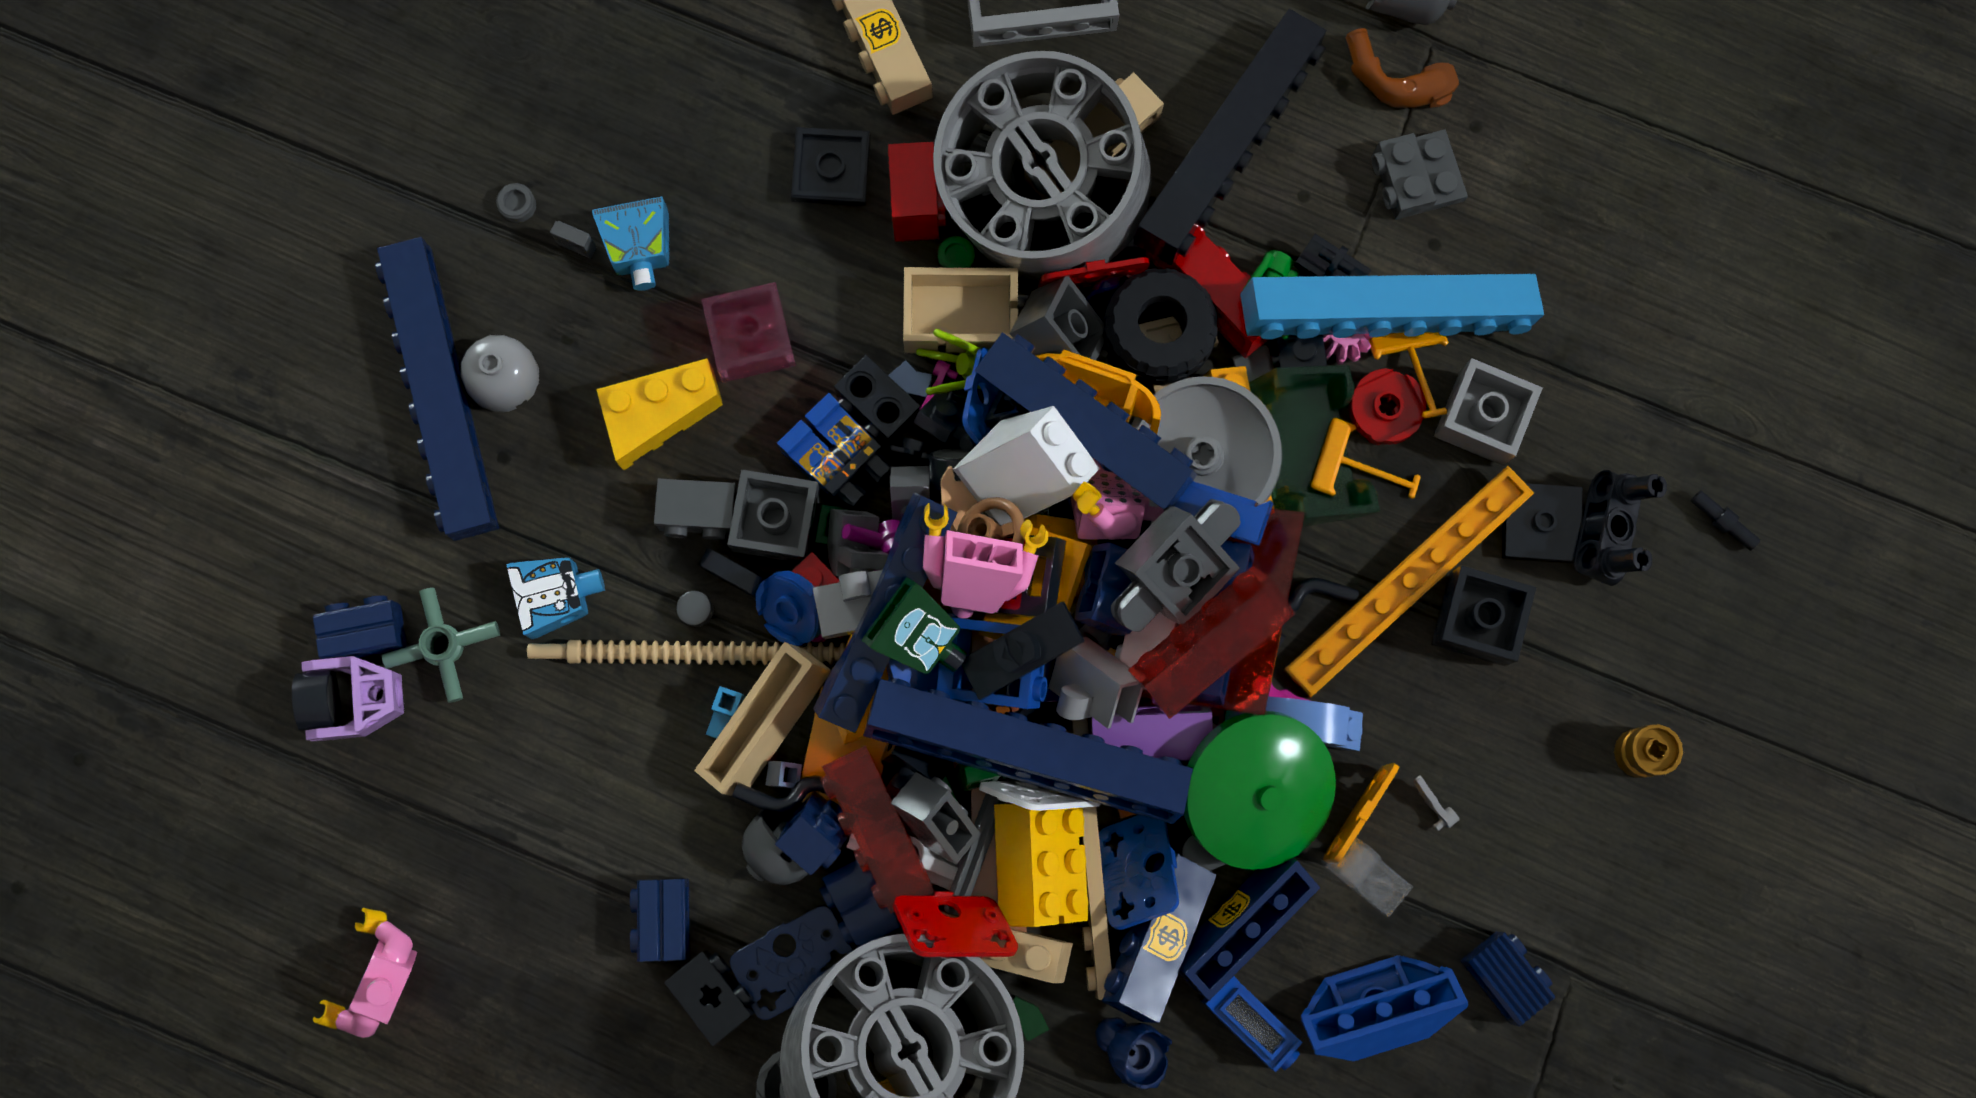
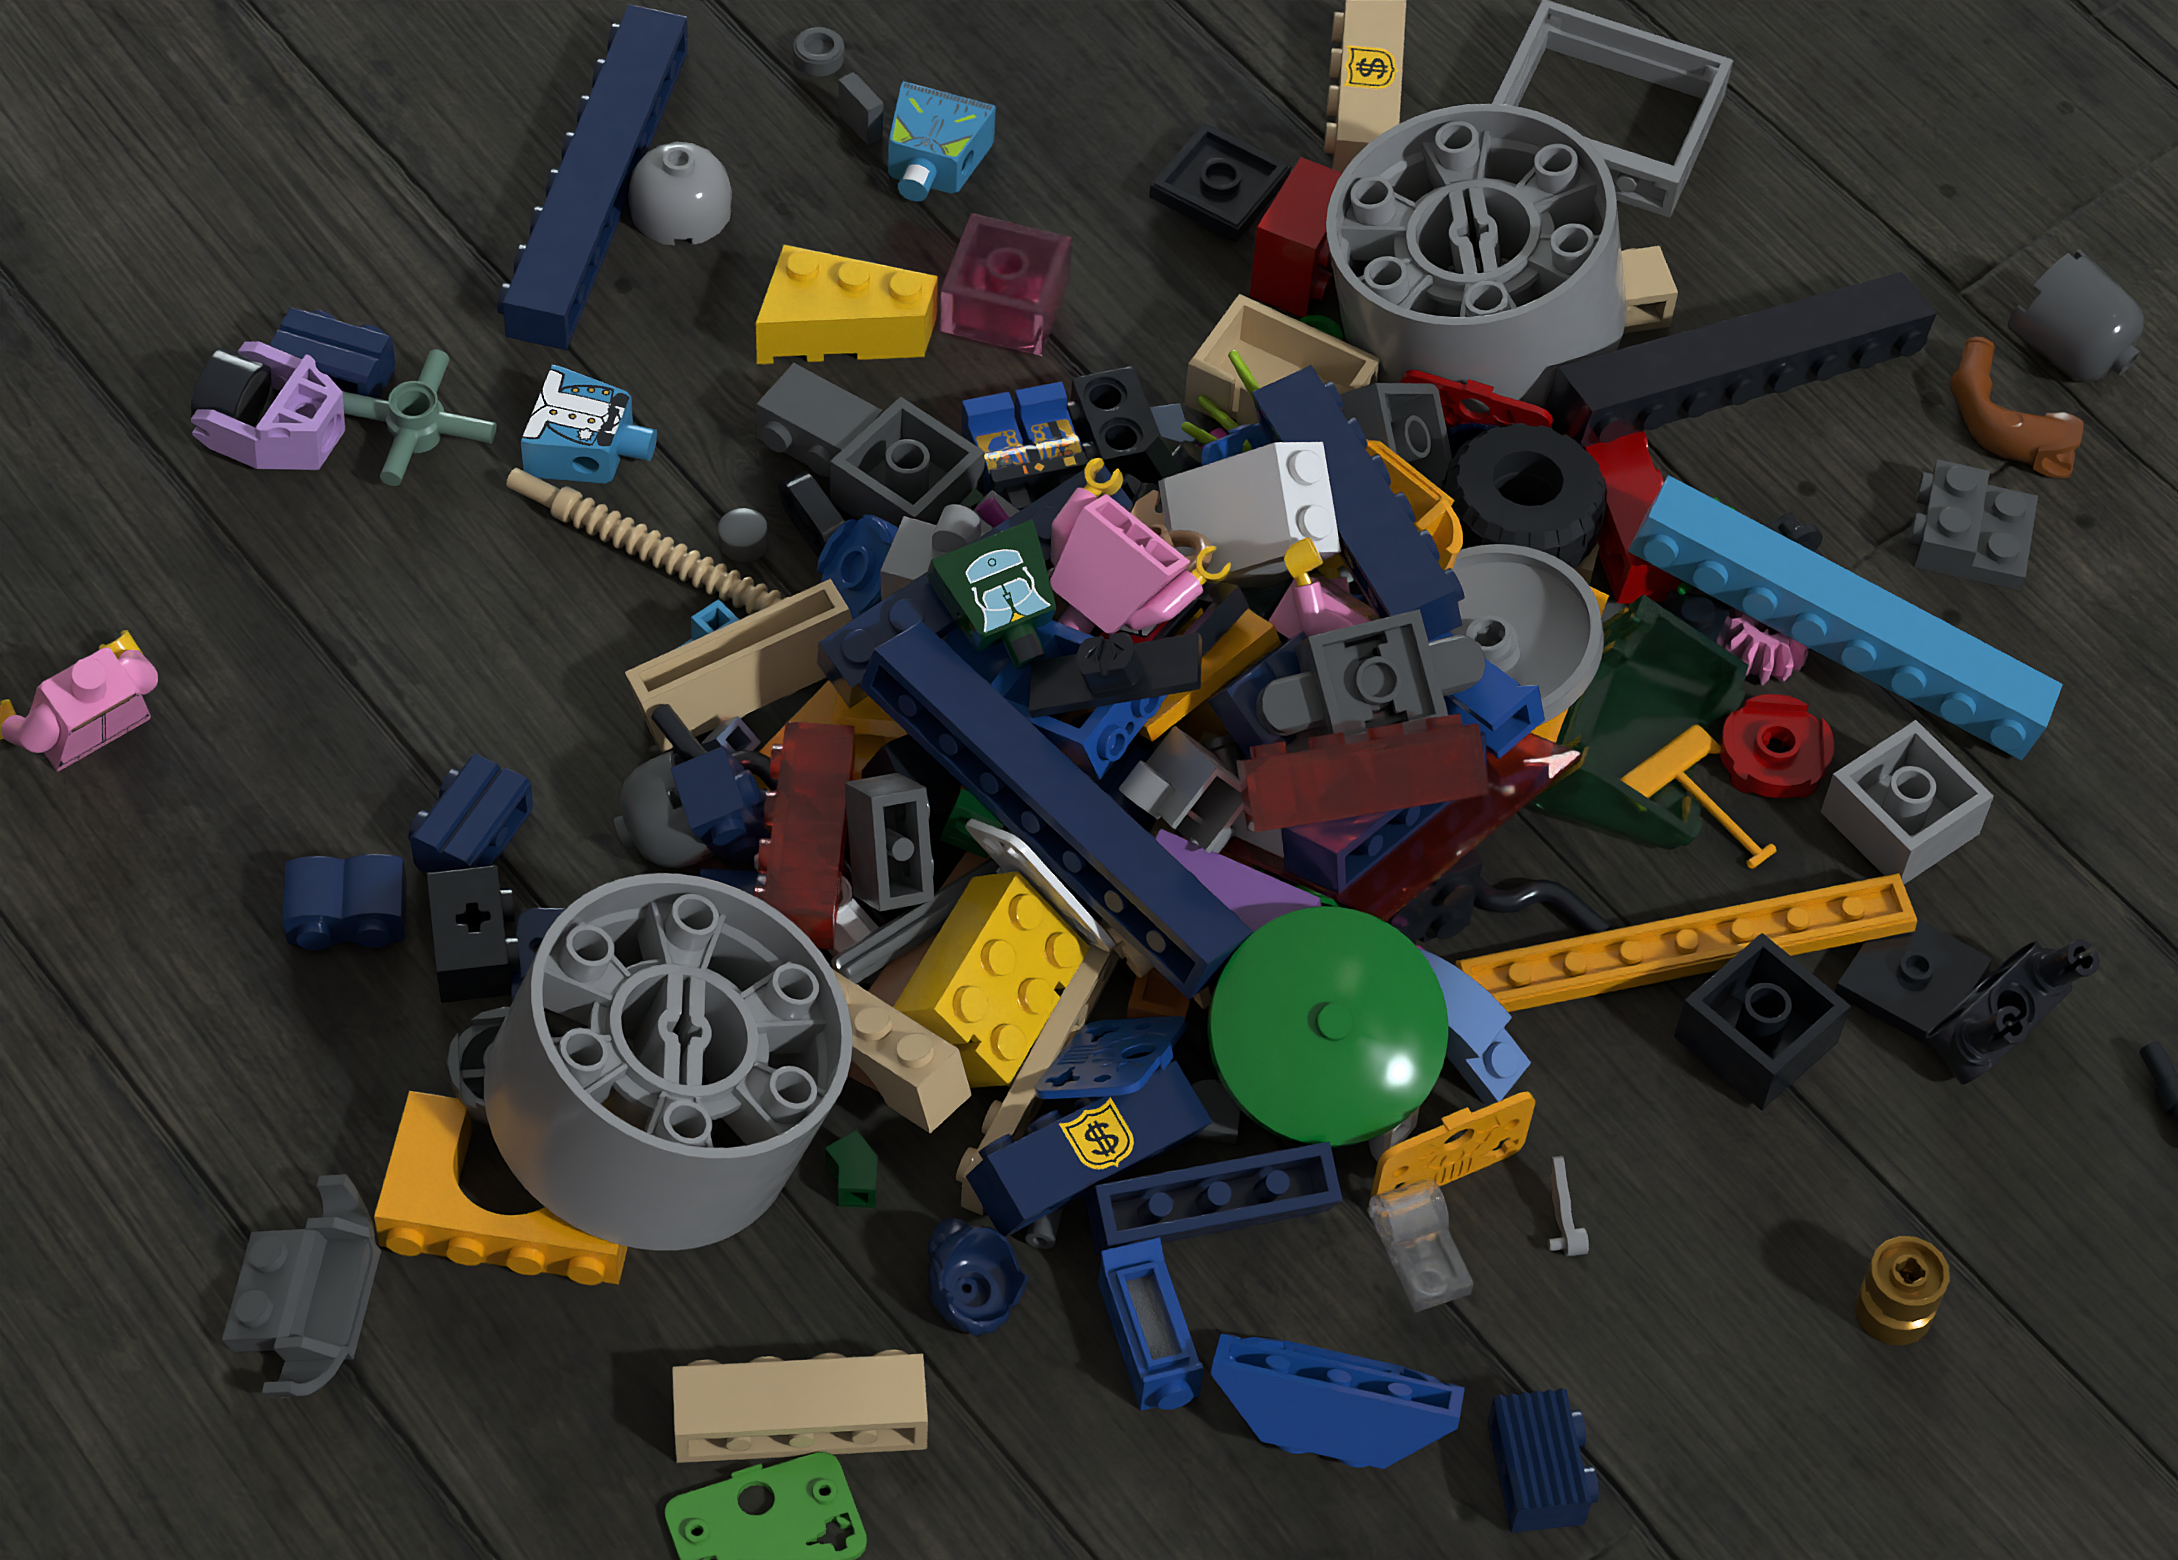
camera: 30 degrees right, 25 degrees down
red axle [893,891,1018,957] -> none
light orange piece [1368,332,1449,419] -> none
none -> dark blue brick [282,854,407,950]

